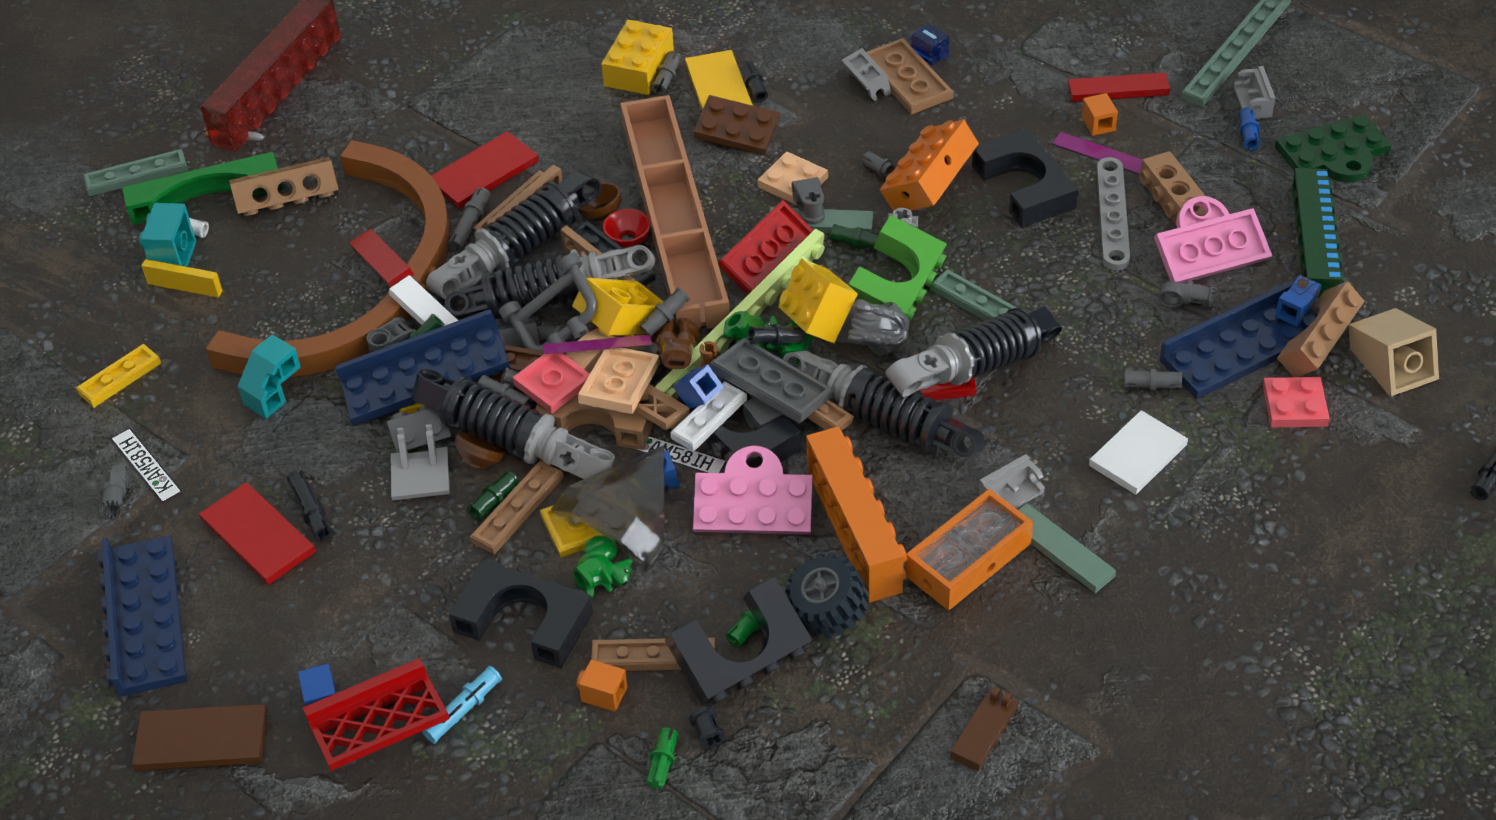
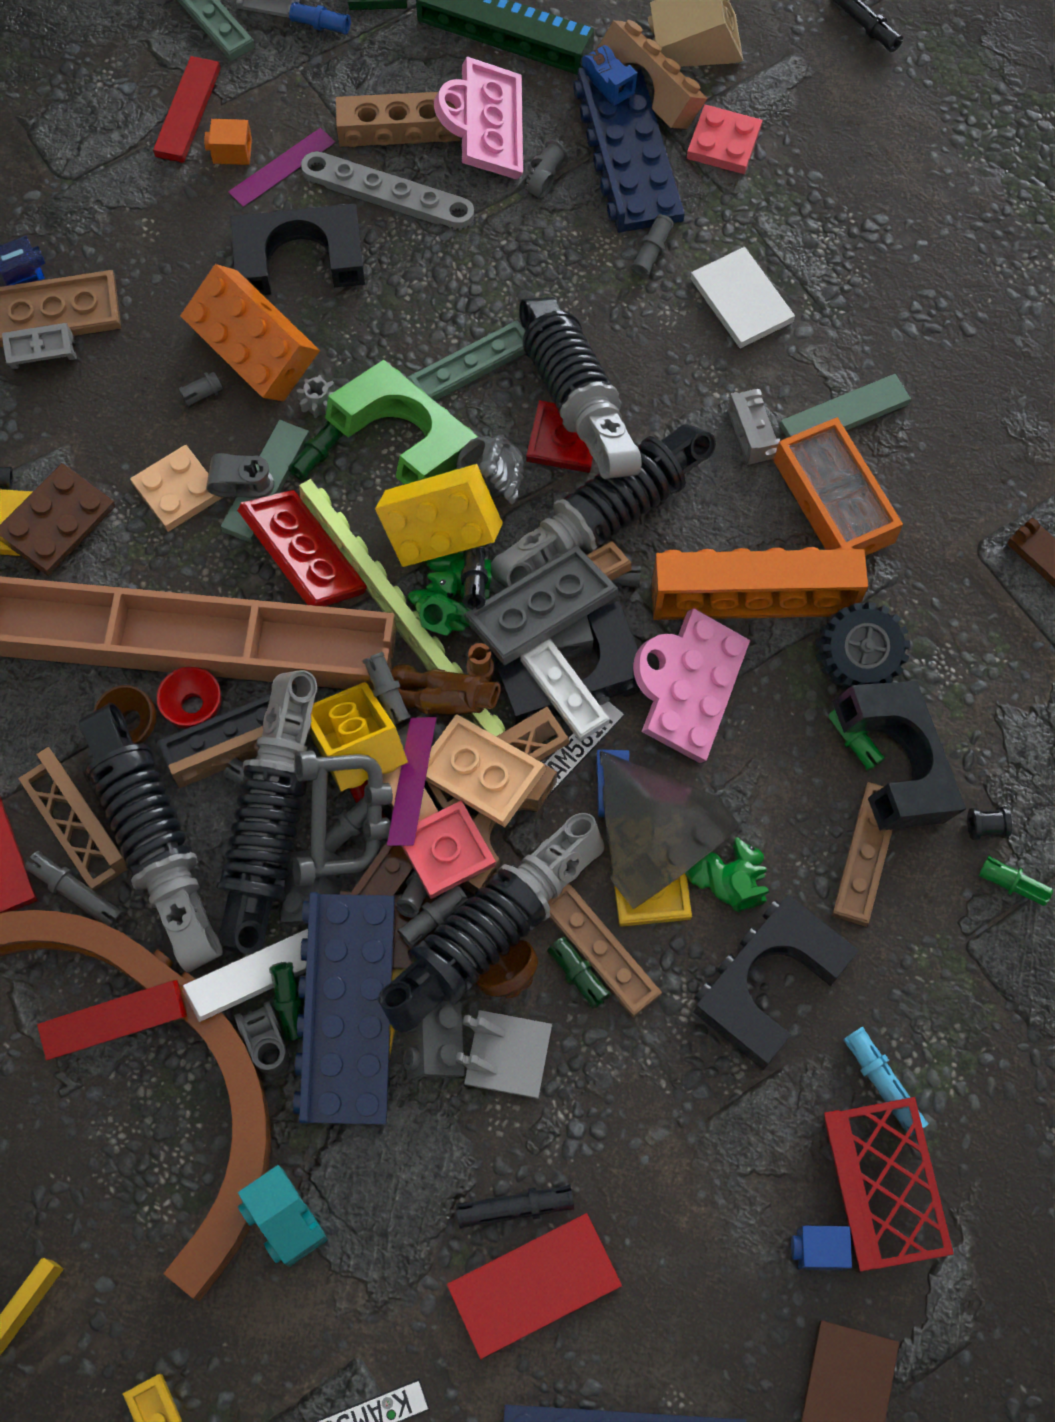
camera: 75 degrees left, 20 degrees up
orange brick [577,660,628,712] -> none
blue brick [673,365,724,409] -> none

